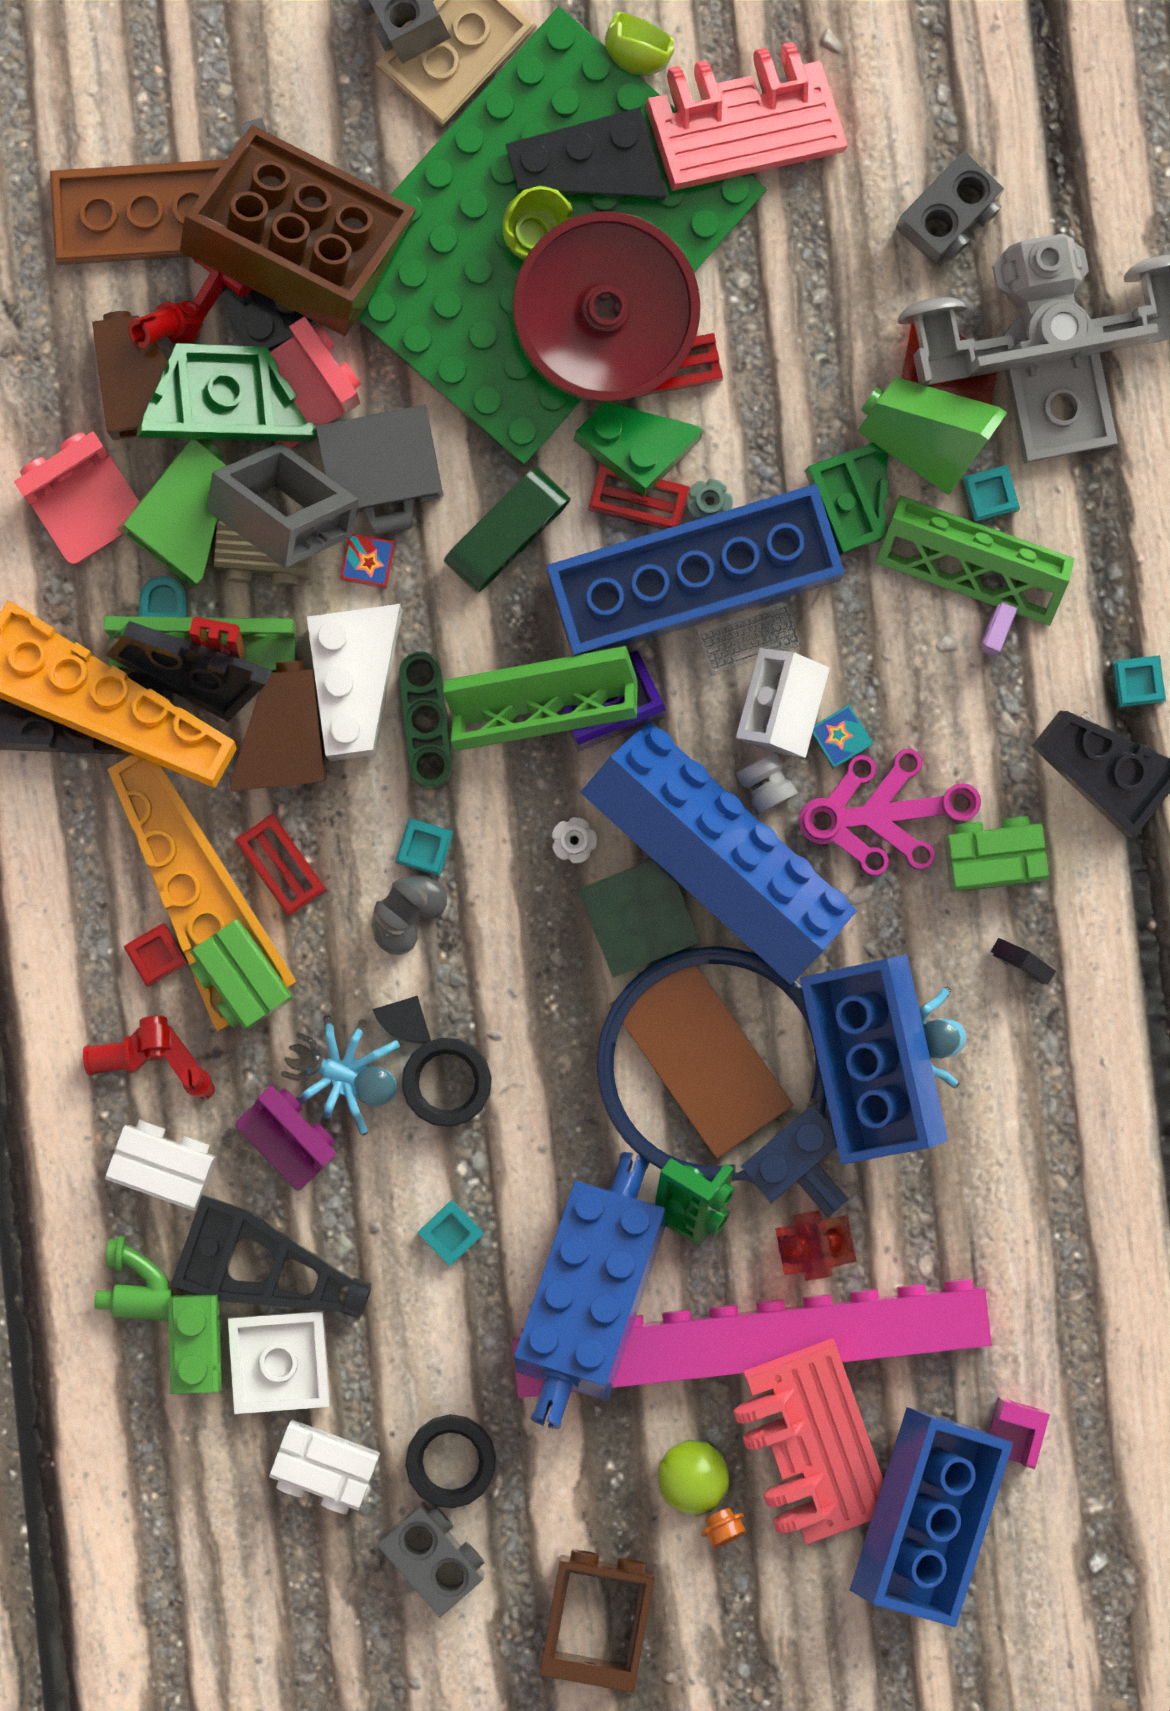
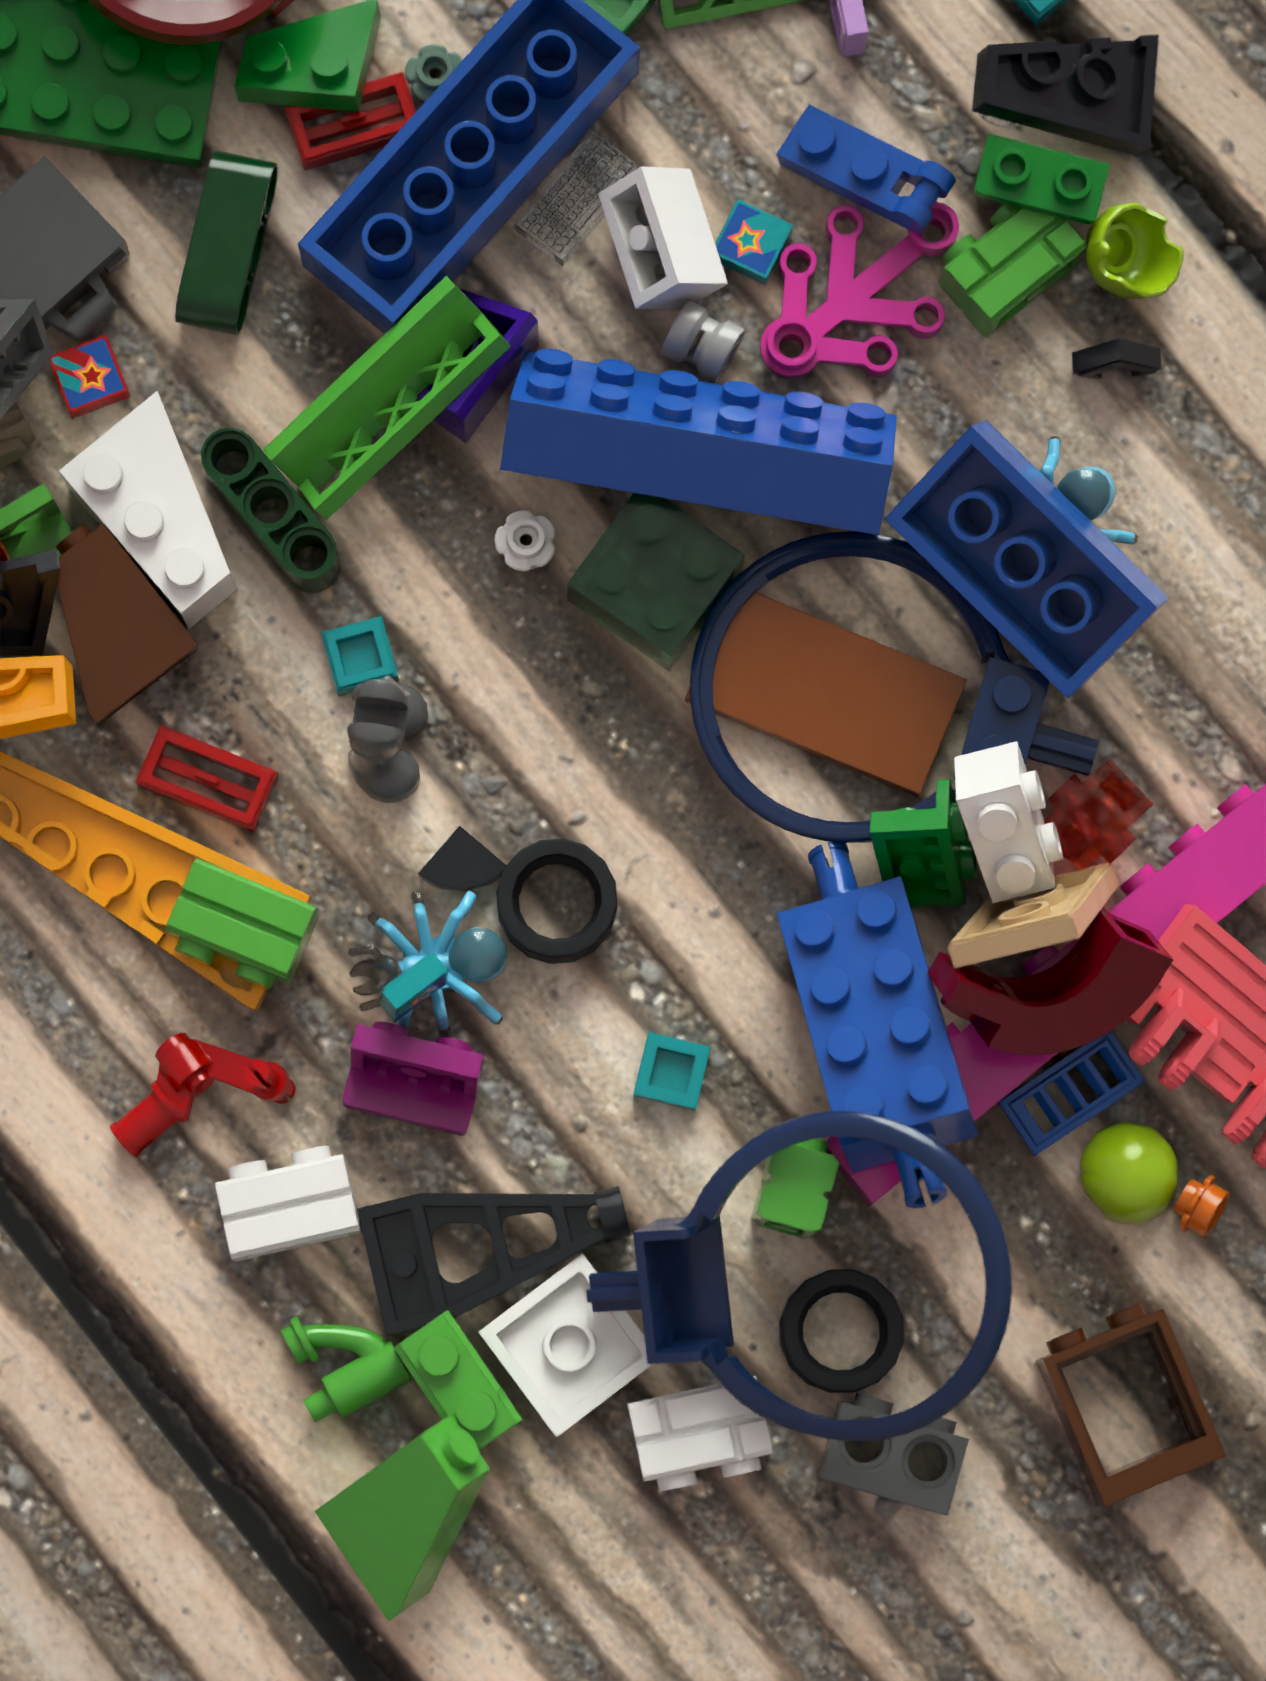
camera: 35 degrees left, 5 degrees down
red tile [123,923,189,987] -> none
none -> bright green slope [314,1414,490,1621]
none -> teal tile [381,953,448,1023]
none -> dark blue brick [586,1111,1012,1441]
none -> bright green brick [751,1138,839,1239]
none -> blue plate [776,104,956,234]
none -> dark red arch [927,910,1174,1055]
none -> tan tile [947,862,1120,968]
none -> white brick [954,741,1063,903]
none -> green bracket [974,134,1110,225]
none -> blue slope [998,1031,1145,1156]
none -> lime hair [1086,202,1184,299]

